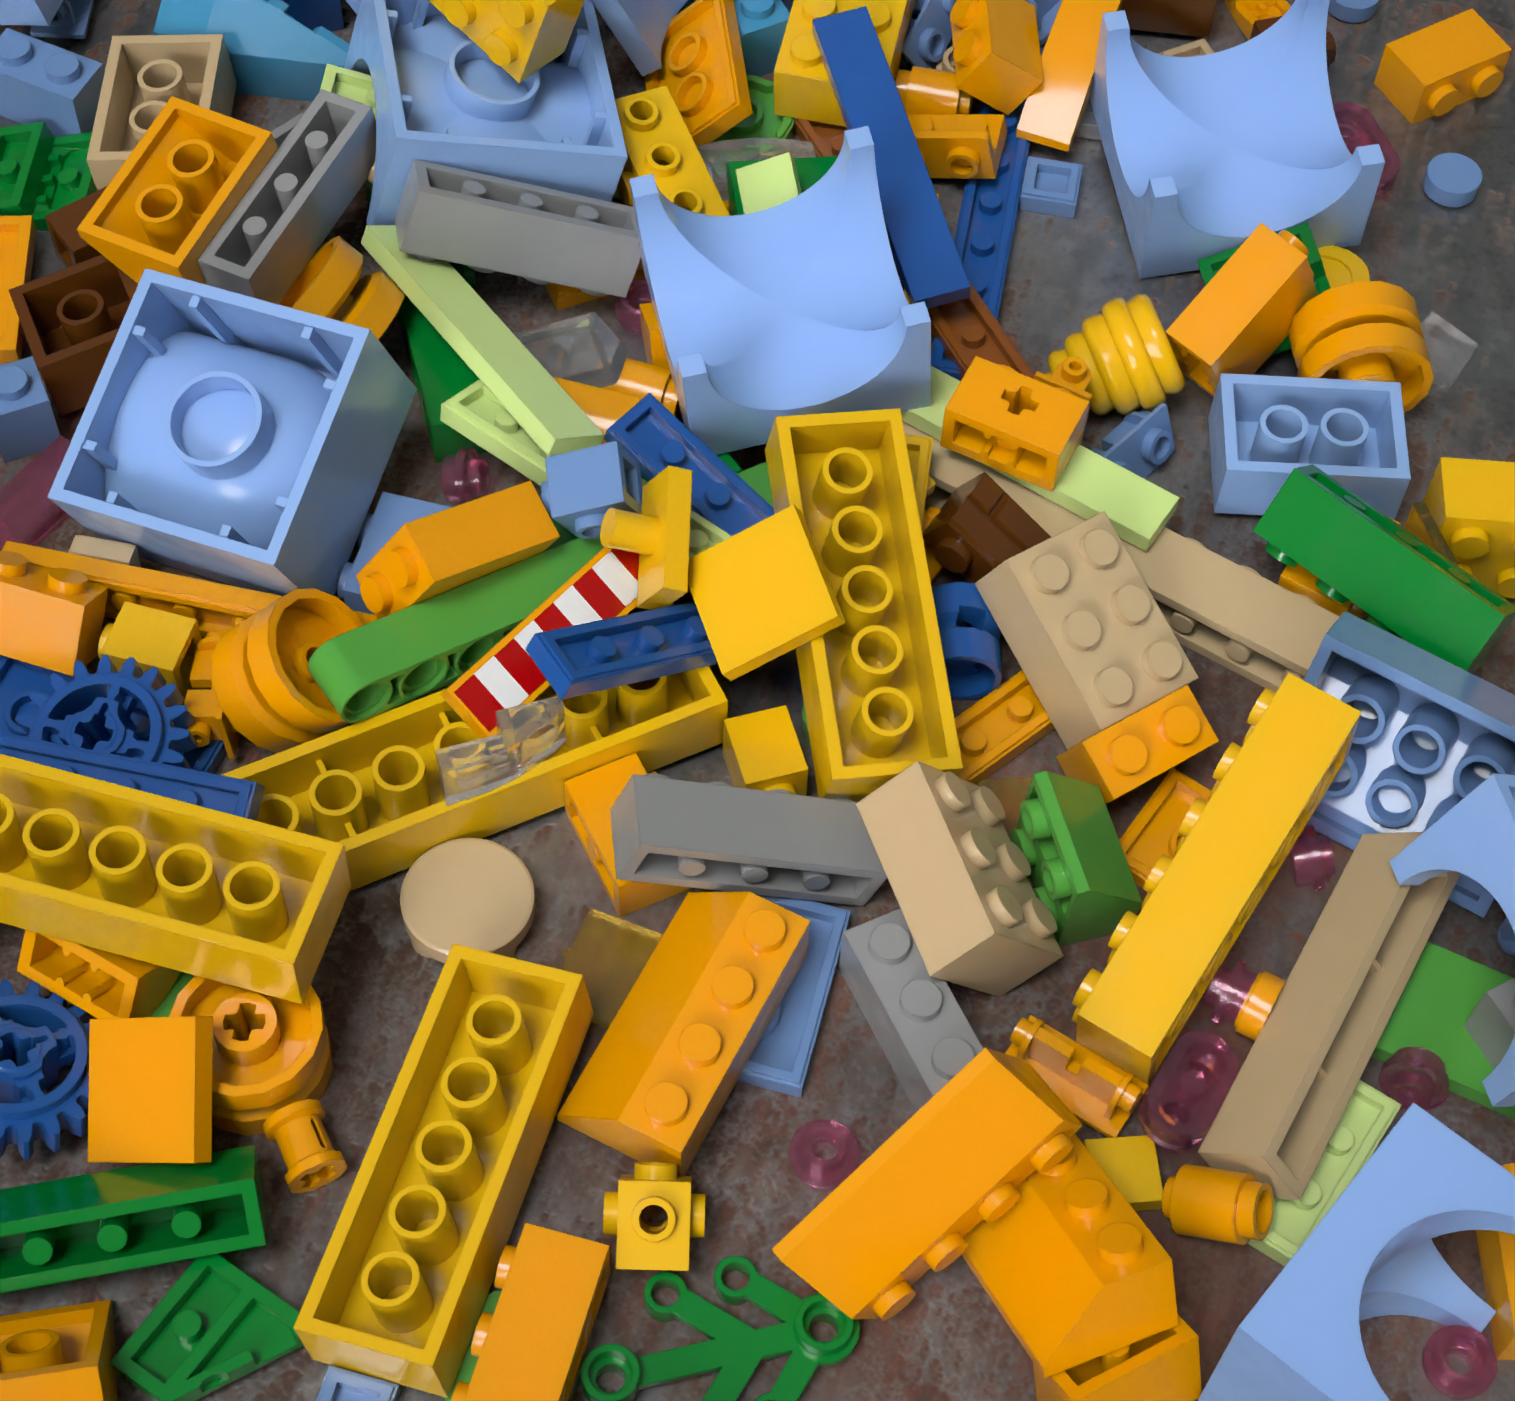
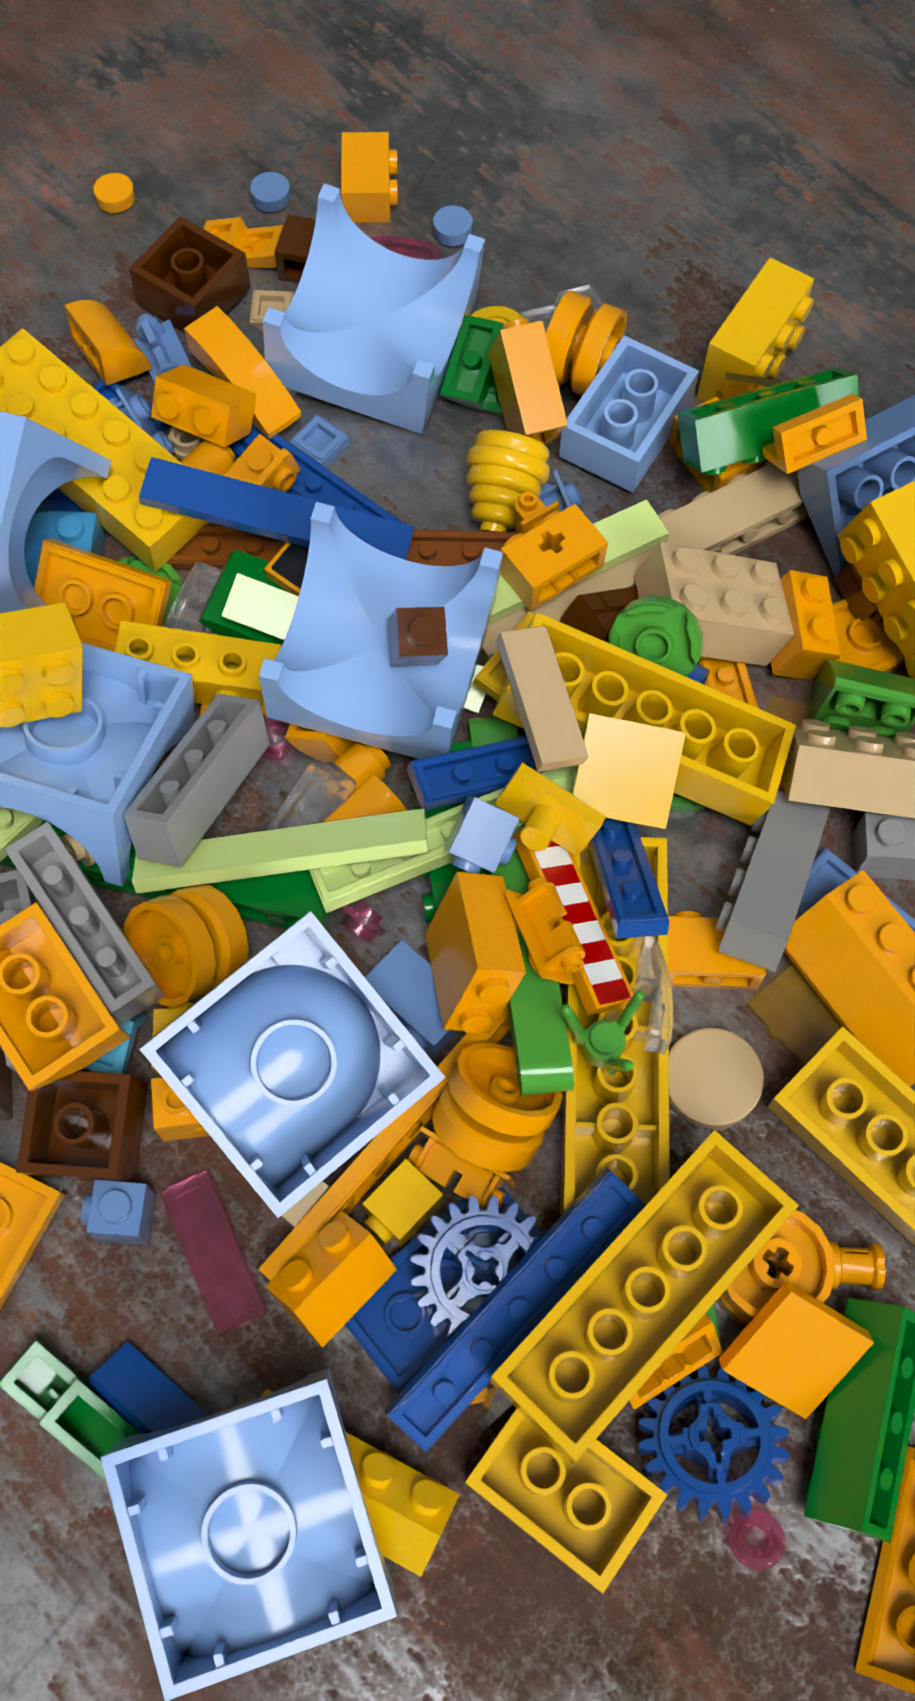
camera: 60 degrees left, 10 degrees up
yellow brick [722,705,809,796] -> none
none -> reddish brown brick [387,607,448,667]
none -> tan tile [496,626,589,772]
none -> light orange hinge [504,877,586,985]
none -> bright green plant [561,990,645,1075]
none -> bright green tile [609,596,703,677]
none -> light orange panel [762,393,867,474]

